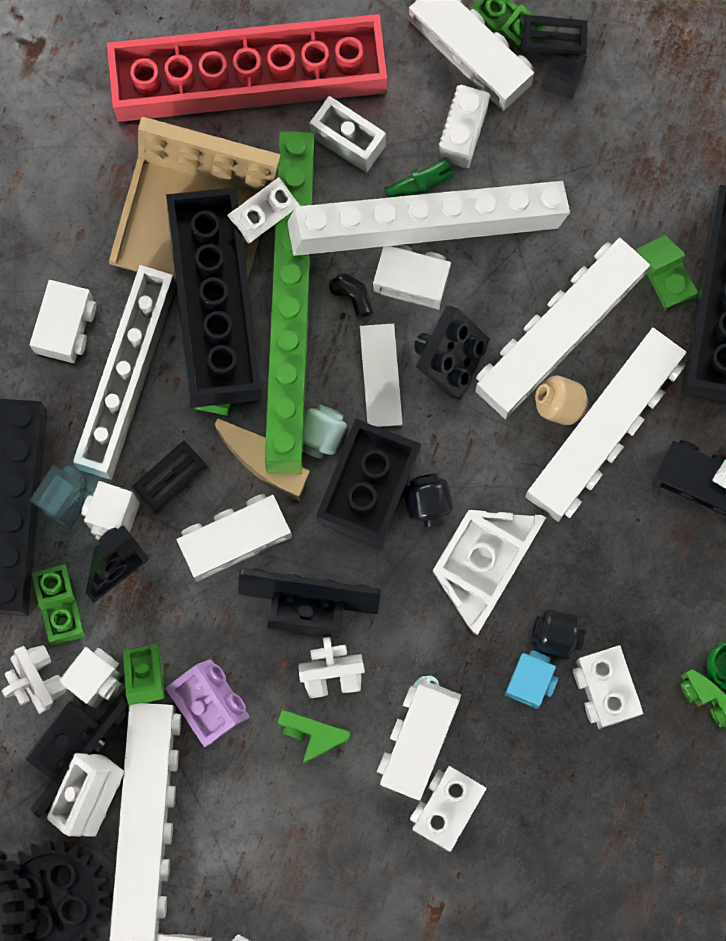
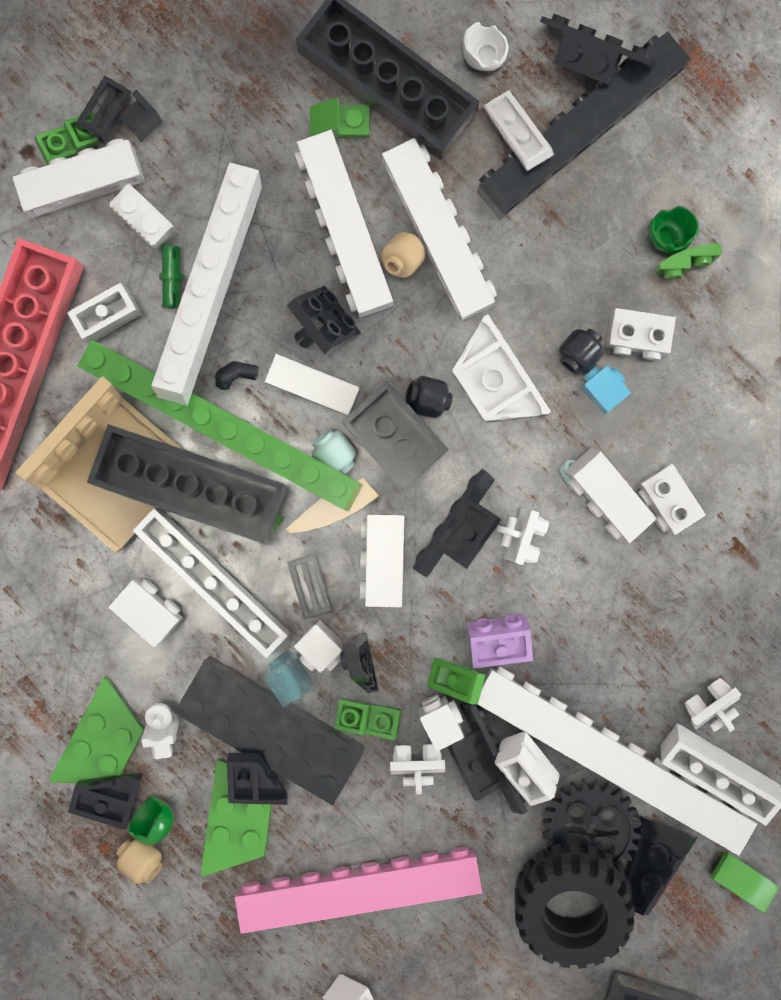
camera: 65 degrees left, 10 degrees up
white hips [227,177,300,244] -> none
bright green slope [277,710,351,764] -> none
white brick [373,244,451,310] -> none

